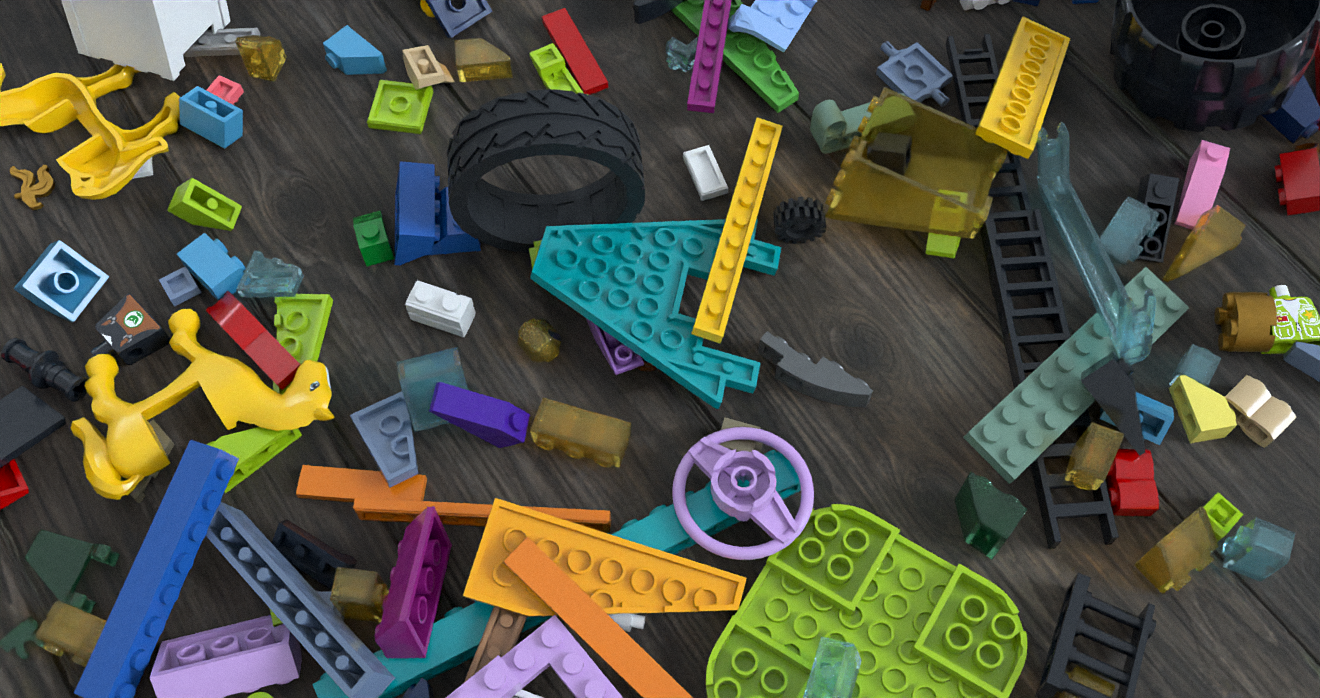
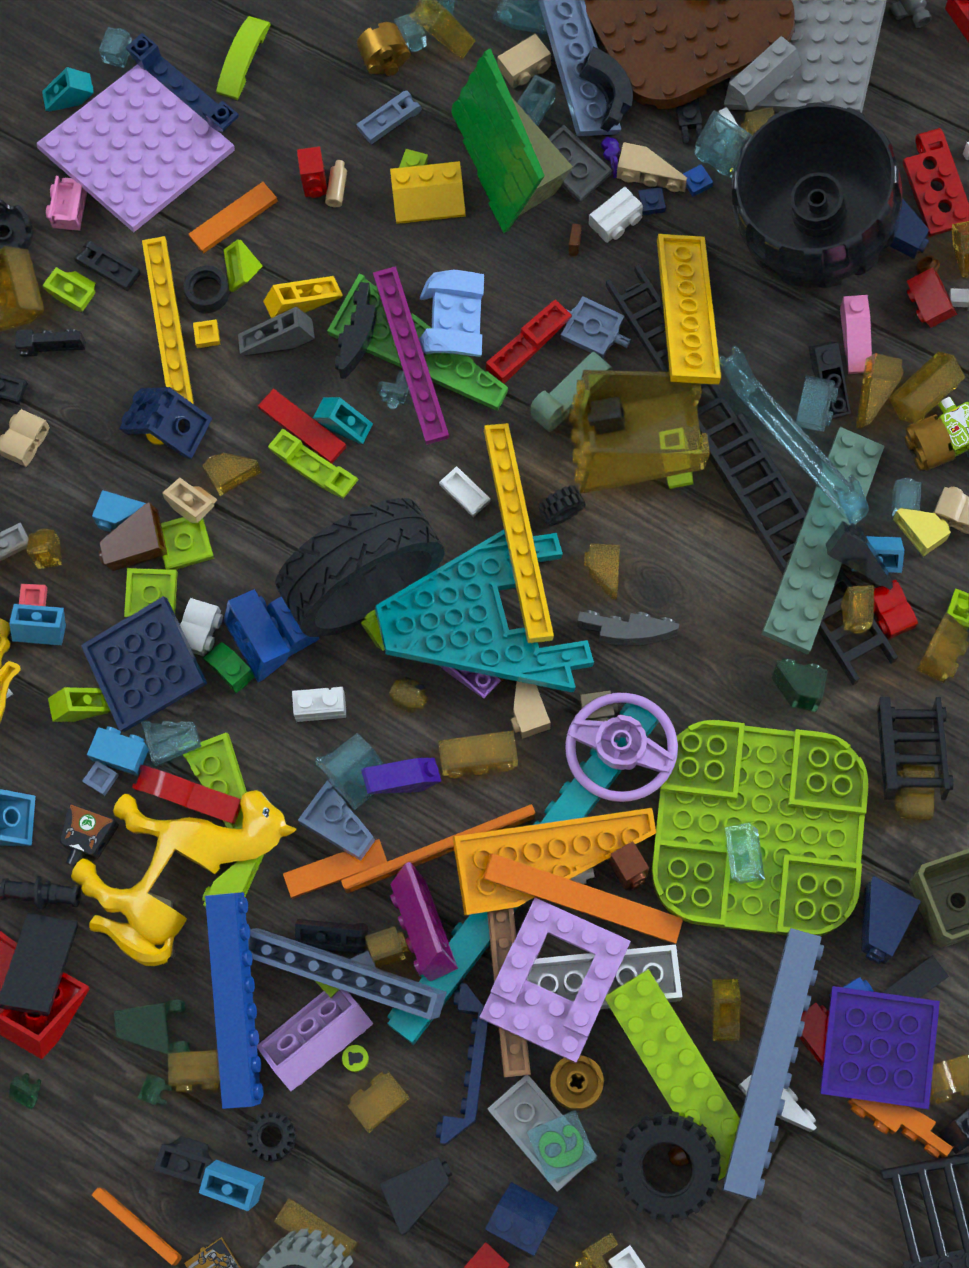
camera: 20 degrees left, 10 degrees up
none -> dark blue plate [81,596,207,732]
none -> slope [99,502,167,571]
none -> lime plate [124,568,178,618]
none -> white brick [180,598,223,656]
none -> teal slope [313,397,373,444]
none -> red slope [486,299,572,384]
none -> tan slope [511,681,550,739]
none -> clear yellow slope [584,544,620,600]
none -> copper brick [609,841,649,890]
none -> clear yellow brick [889,351,965,423]

